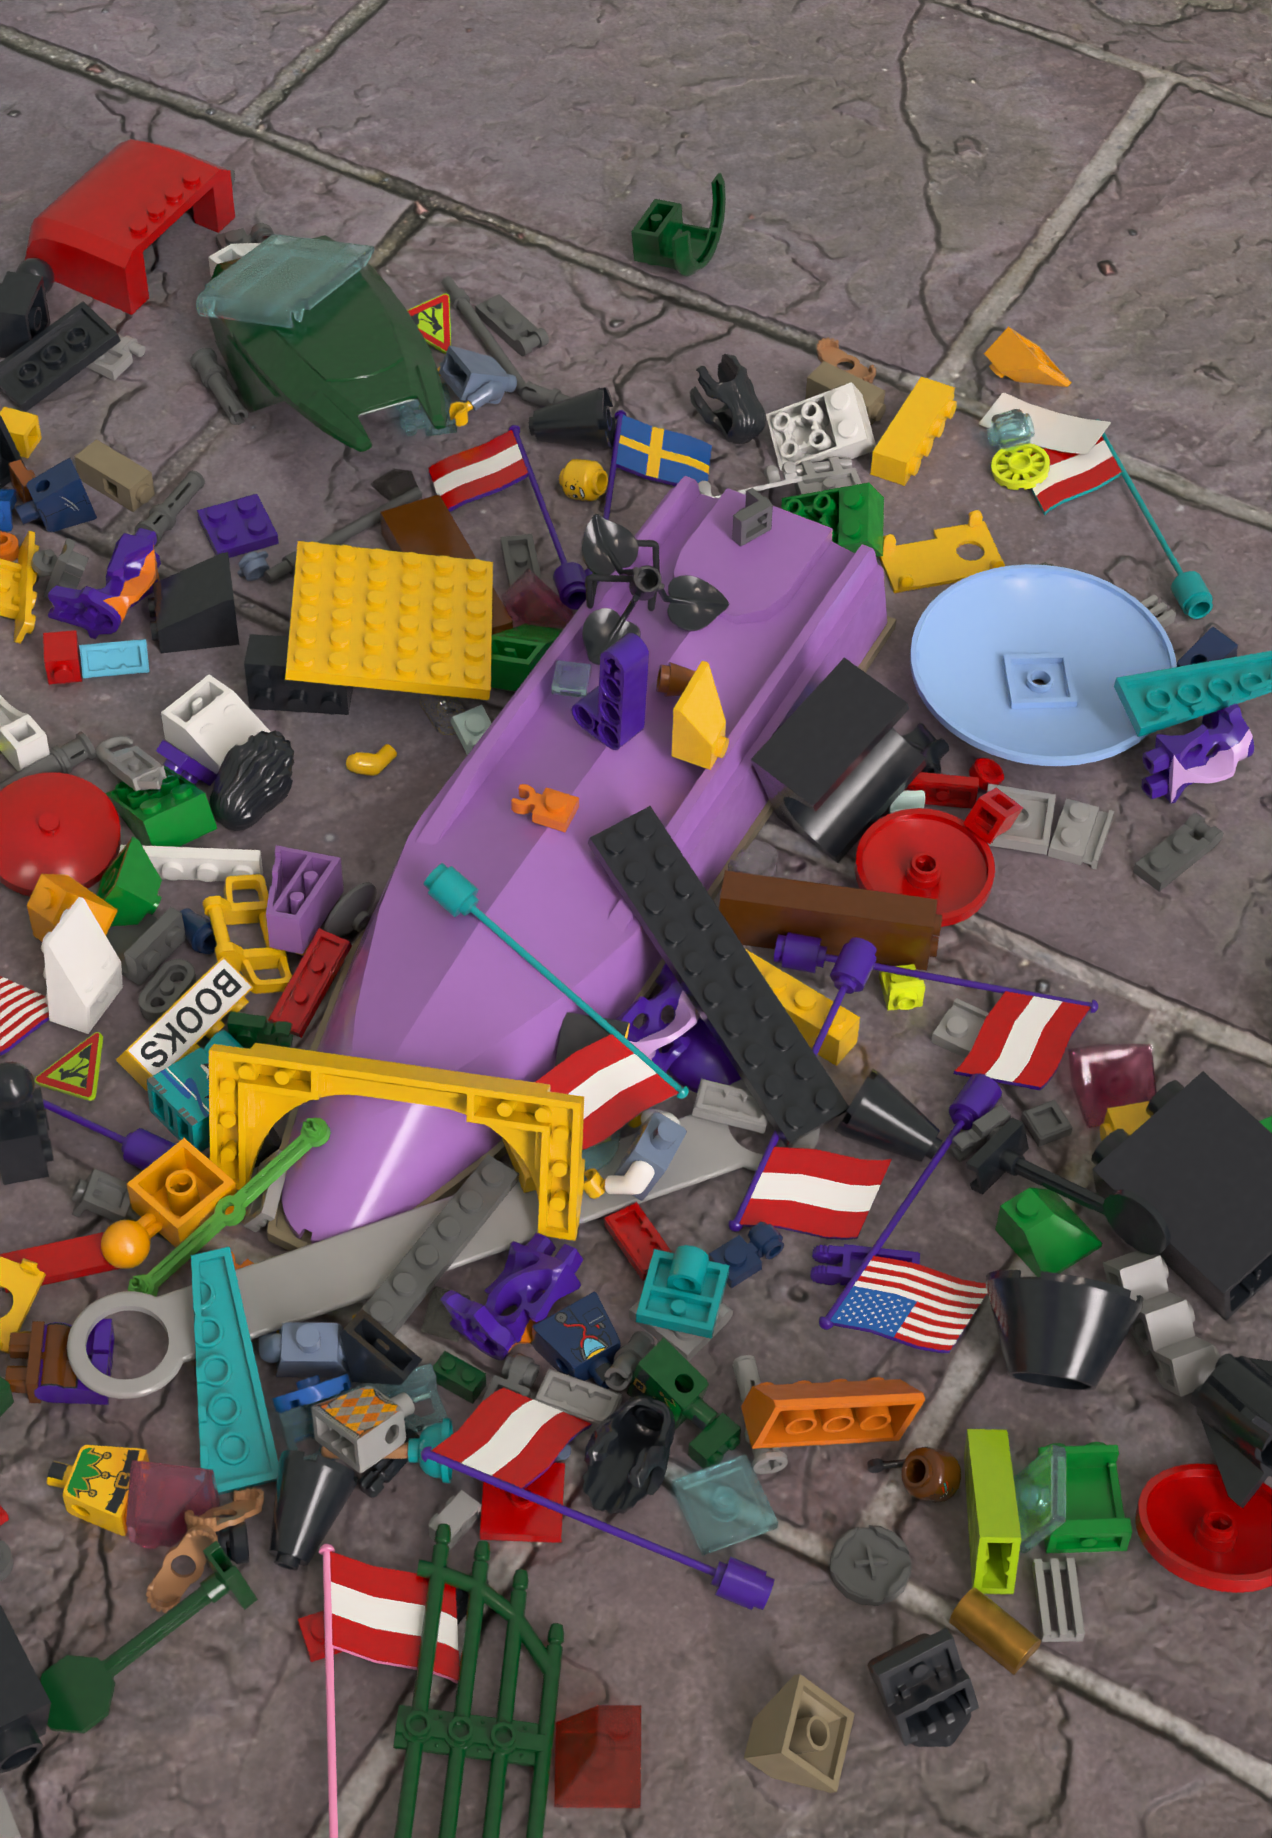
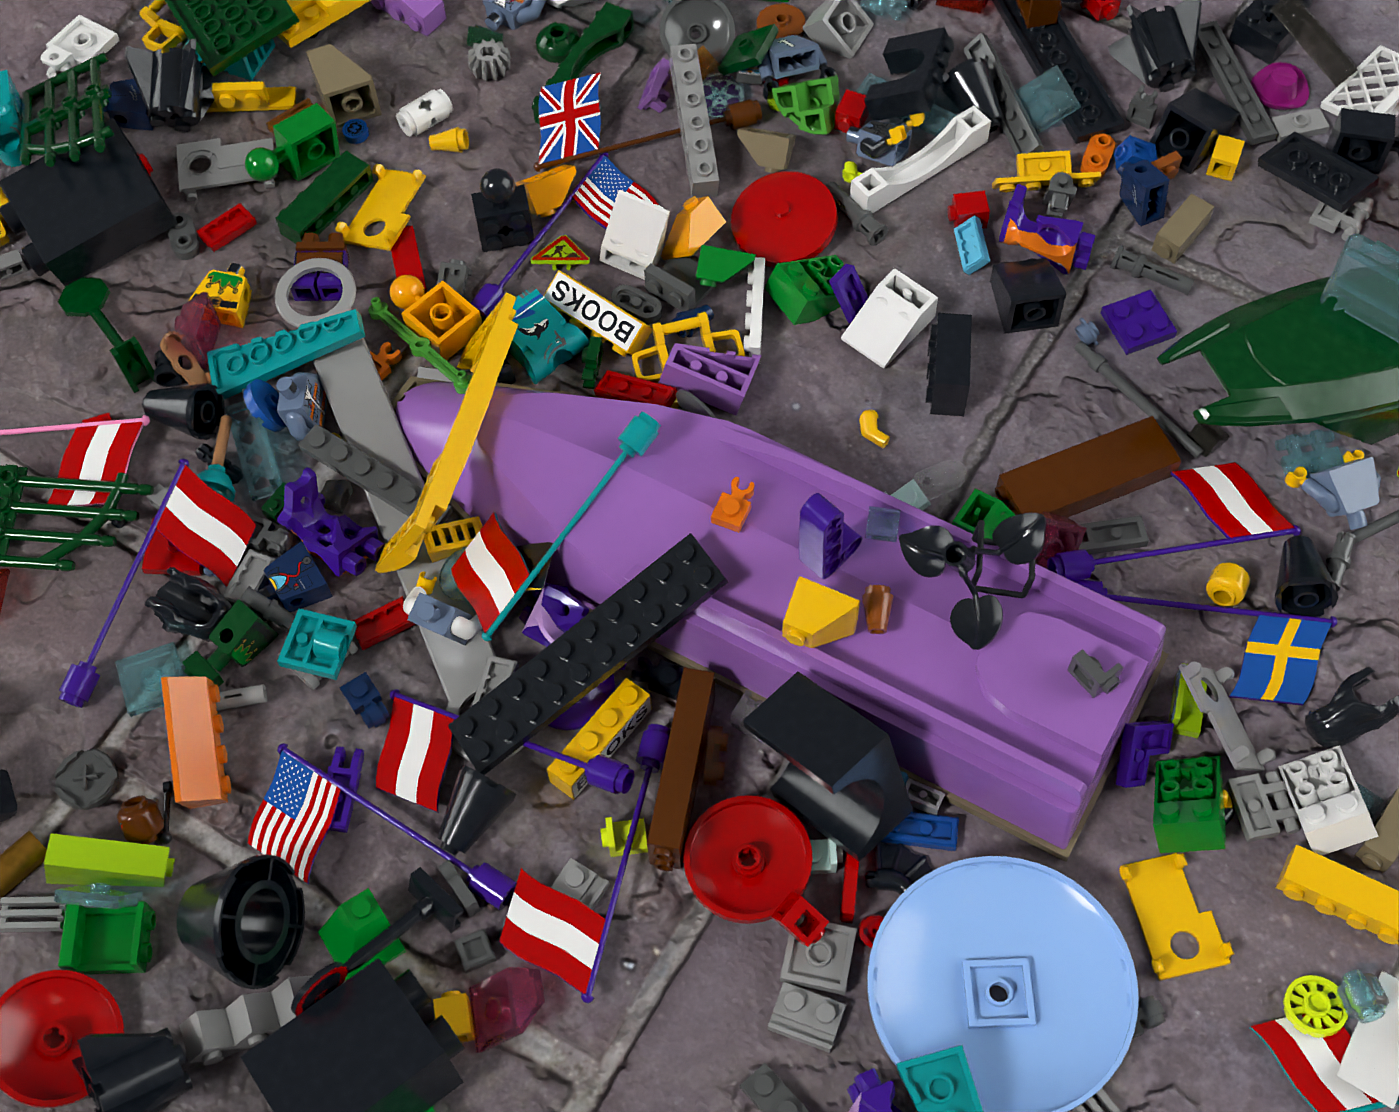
camera: 95 degrees right, 10 degrees up
light grey plate [95,736,167,791] -> none
medium nougat piece [146,1525,218,1613] -> none
black hair [209,730,295,831] -> none
yellow plate [285,541,493,700] -> none
light grey torso [312,1386,415,1473] -> none
black slope [340,1309,423,1385] -> none

